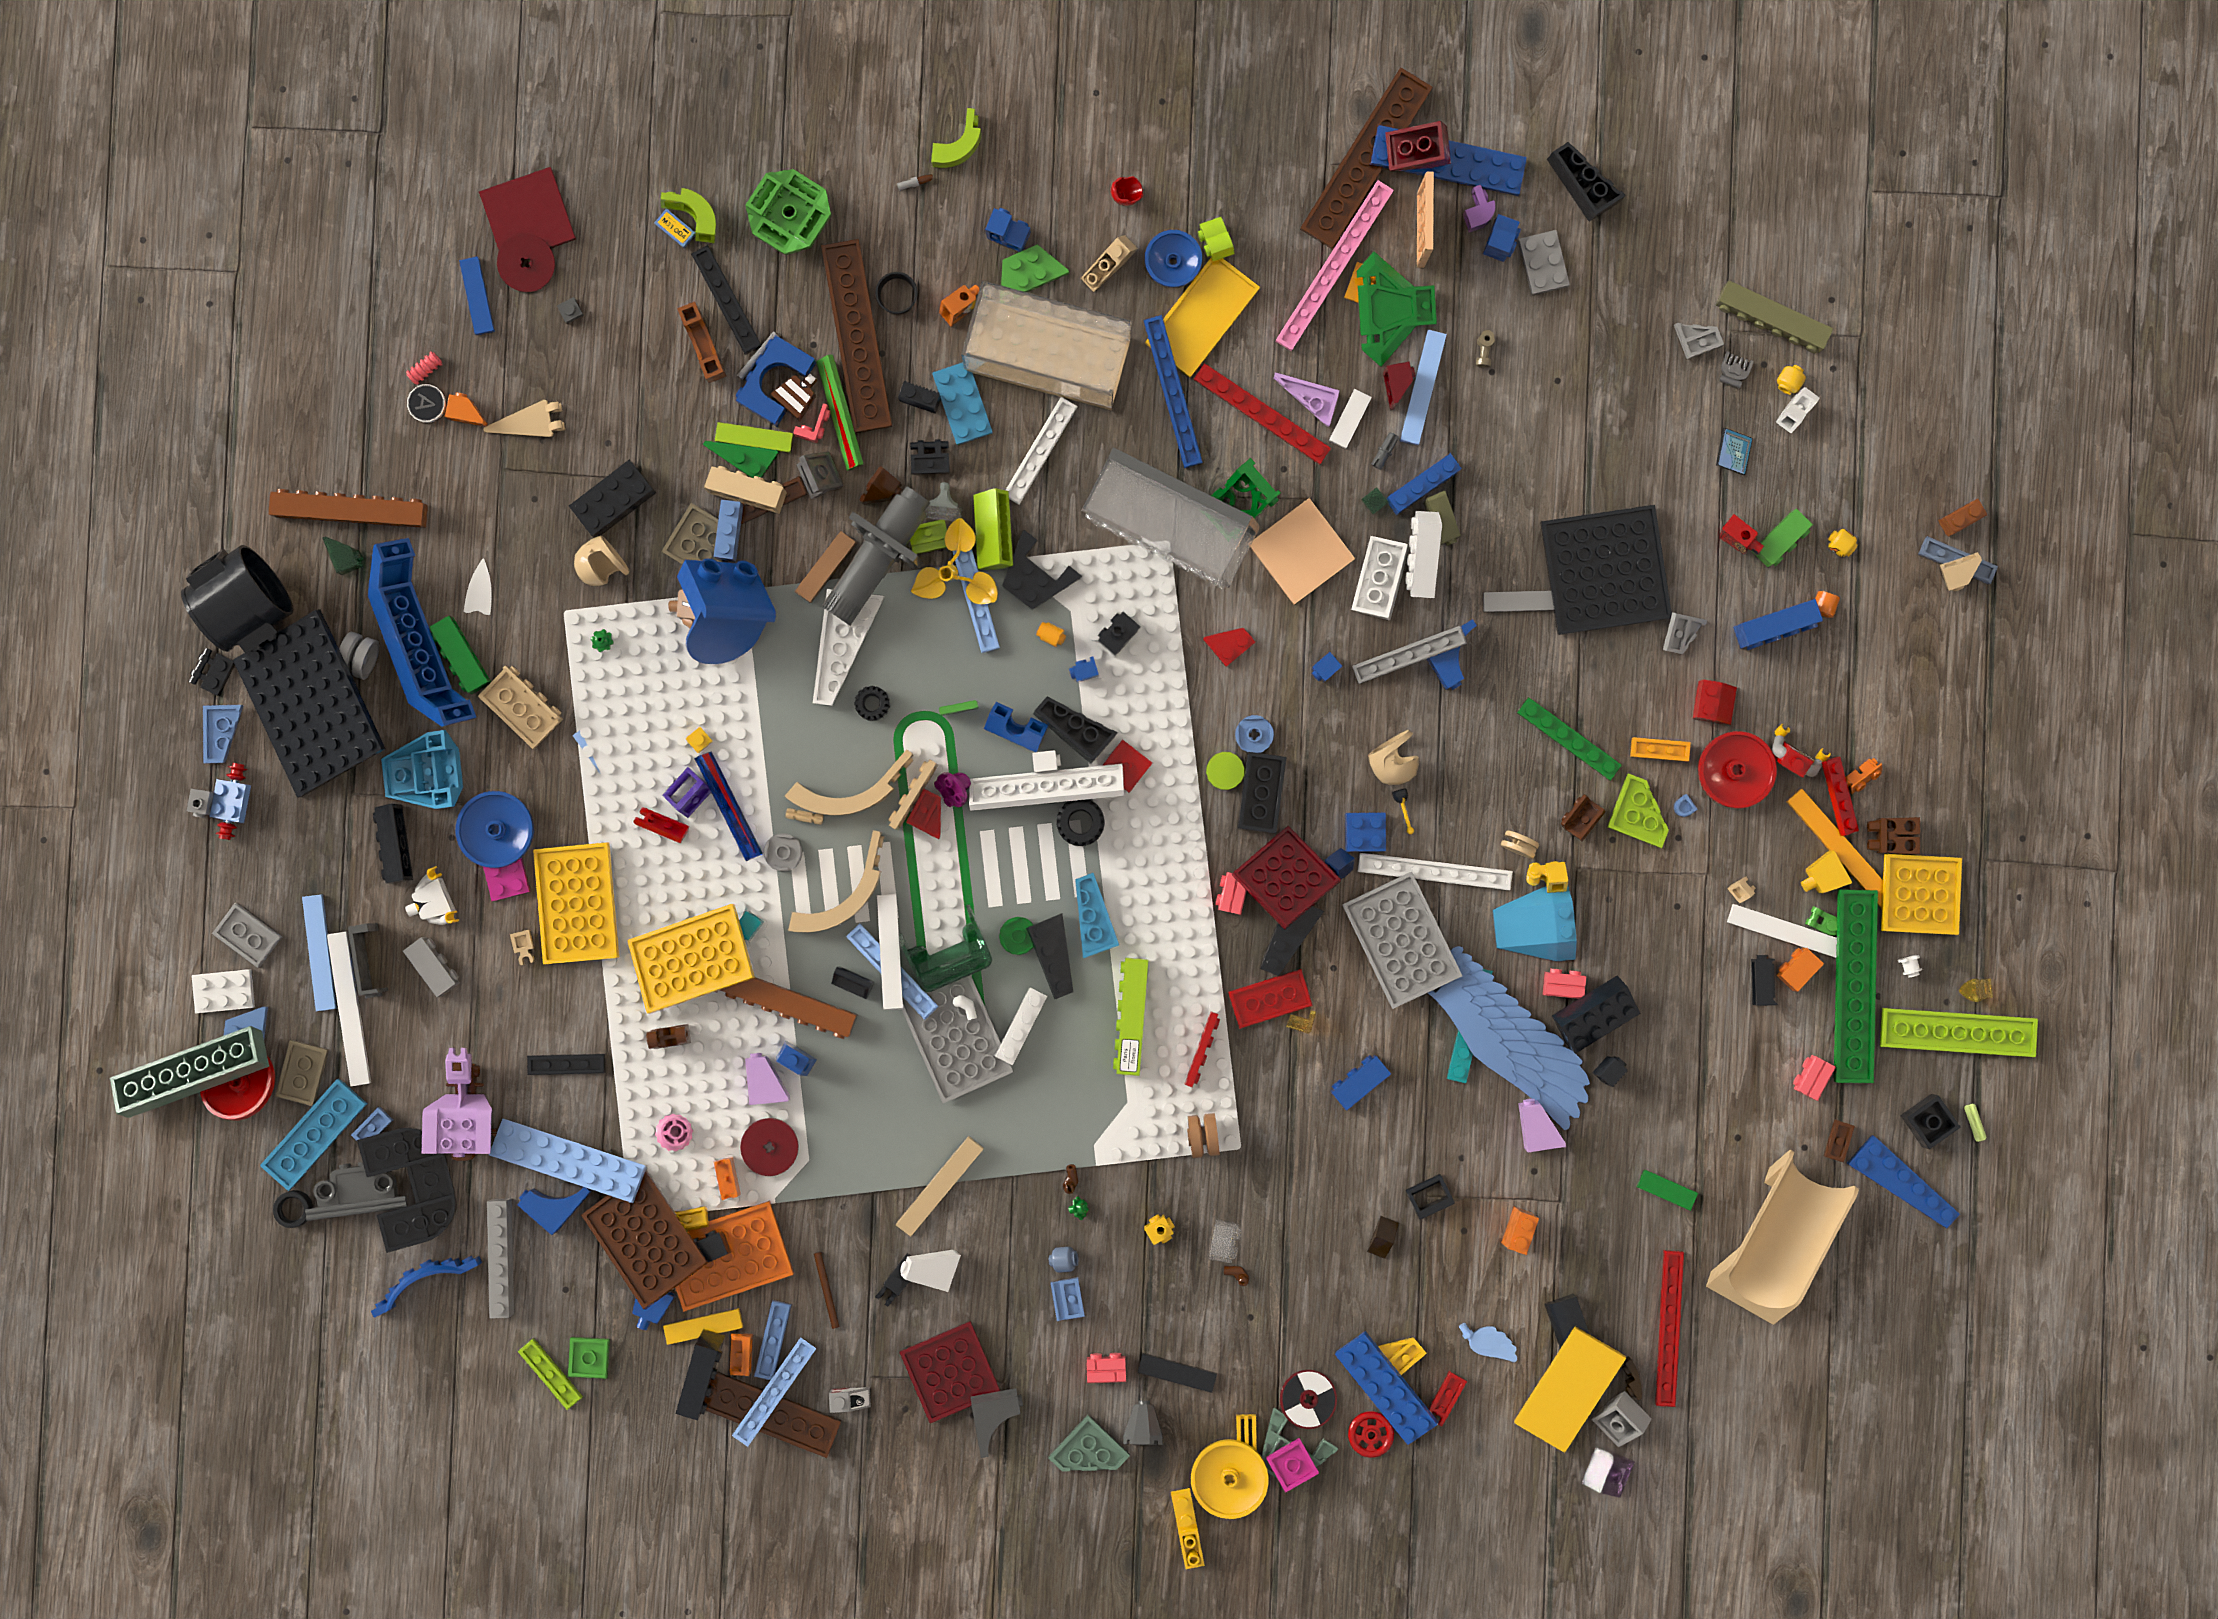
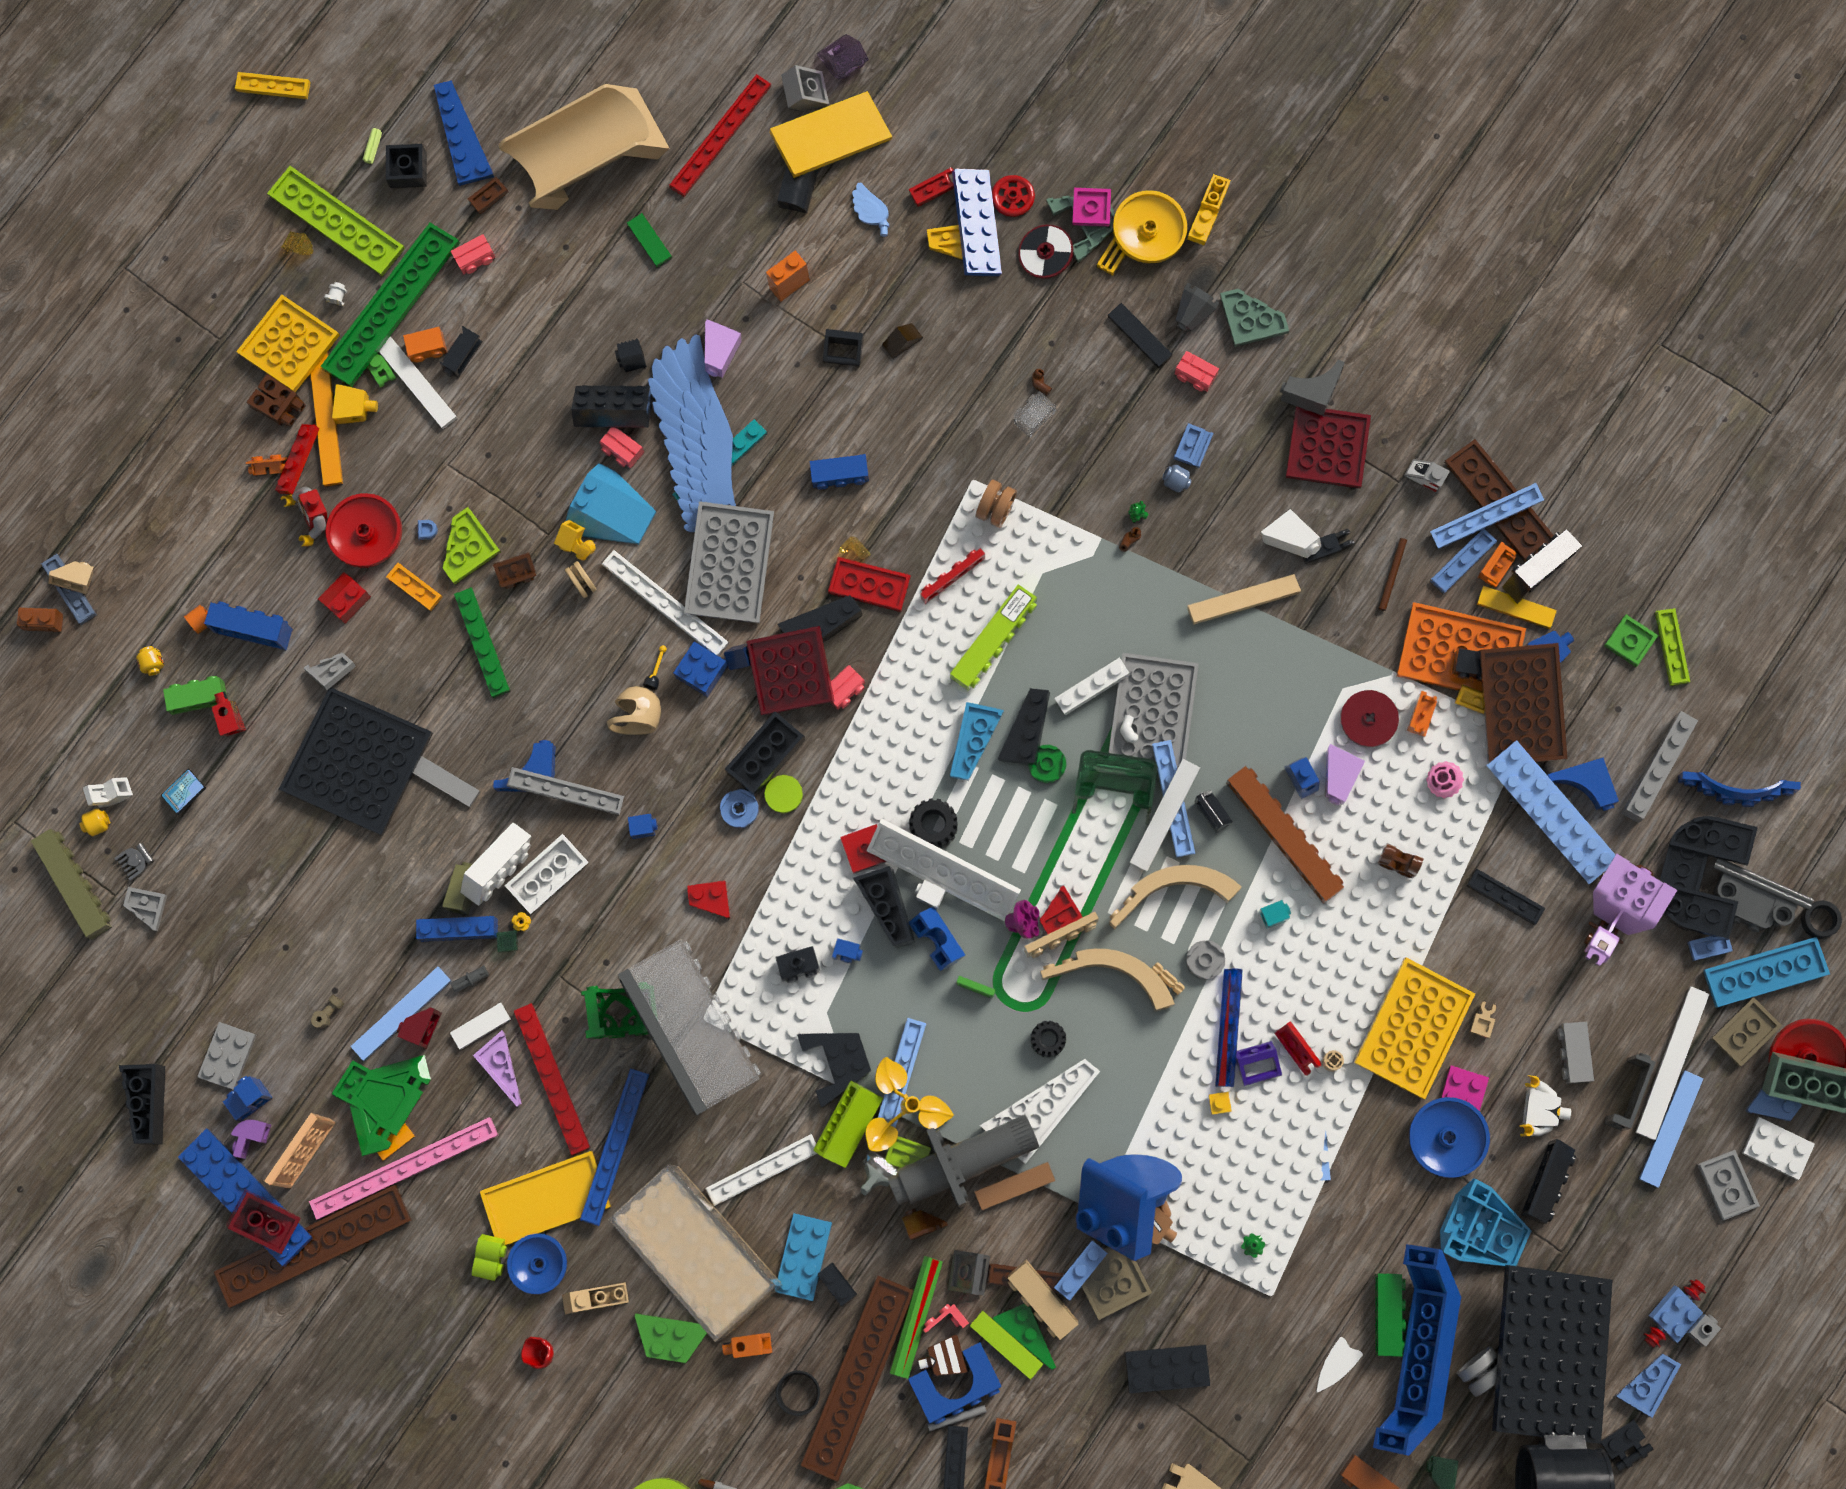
camera: 145 degrees left, 10 degrees down
tan bracket [478,665,563,749] -> none
tan piece [574,536,630,586] -> none
yellow plate [627,904,755,1014] -> none
black plate [910,439,950,475] -> none
blue brick [985,208,1031,252] -> none
light orange brick [1036,622,1066,647] -> none
yellow brick [1144,1214,1175,1245] -> none
light nougat tile [1248,498,1355,605] -> none
dark brown slope [1622,1356,1642,1401] -> none
tan tile [1727,877,1756,903] -> none
none -> yellow plate [235,72,311,99]
none -> yellow plate [512,912,531,931]
none -> tan wheel [1322,1050,1344,1072]

